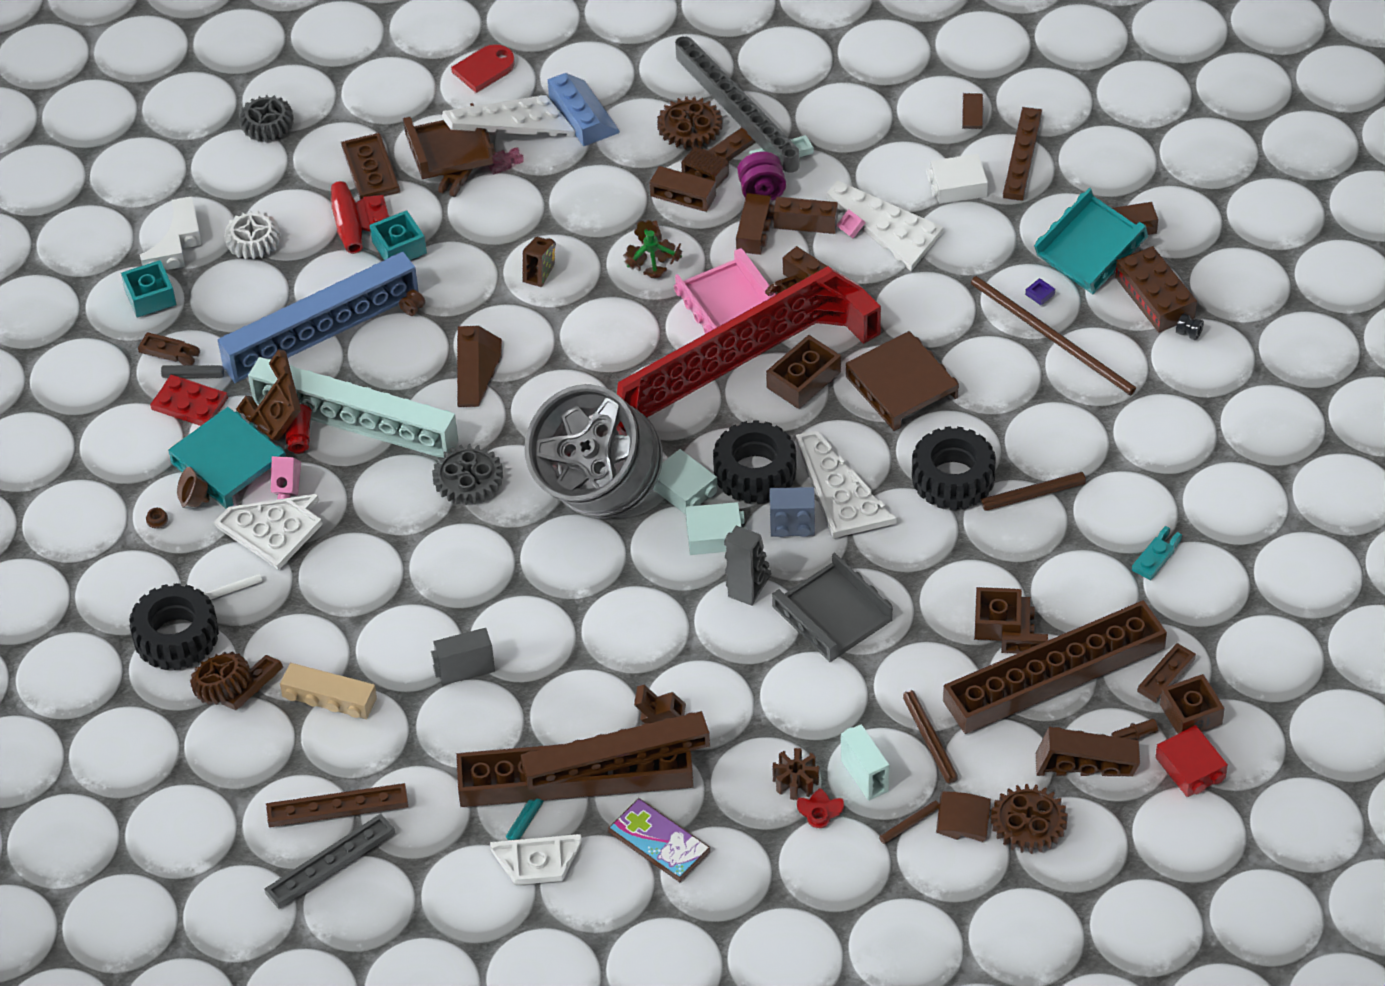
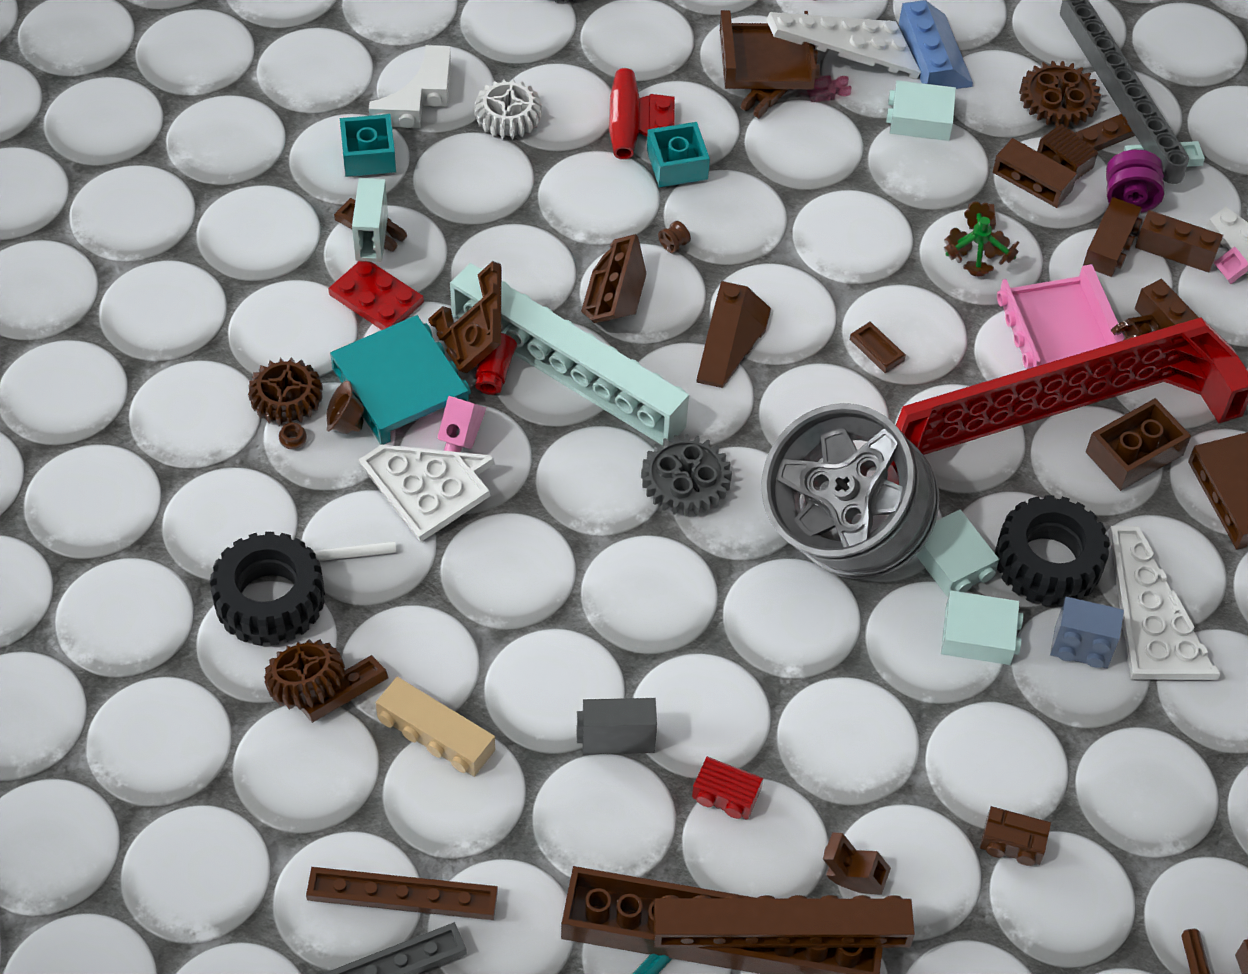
camera: 10 degrees right, 5 degrees up
dark grey axle [161,365,224,378] -> none
medium blue brick [217,252,419,383] -> none
reddish brown tile [341,133,400,200] -> none
reddish brown torso [522,237,556,287] -> none
dark grey wedge [724,525,772,606] -> none
dark grey panel [772,552,893,662] -> none
none -> reddish brown gear [248,357,323,427]
none -> light aqua brick [352,178,388,262]
none -> reddish brown wedge [581,234,647,323]
none -> red brick [692,756,763,820]
none -> reddish brown tile [849,321,906,373]
none -> light aqua brick [886,80,956,141]
none -> reddish brown brick [980,806,1051,866]

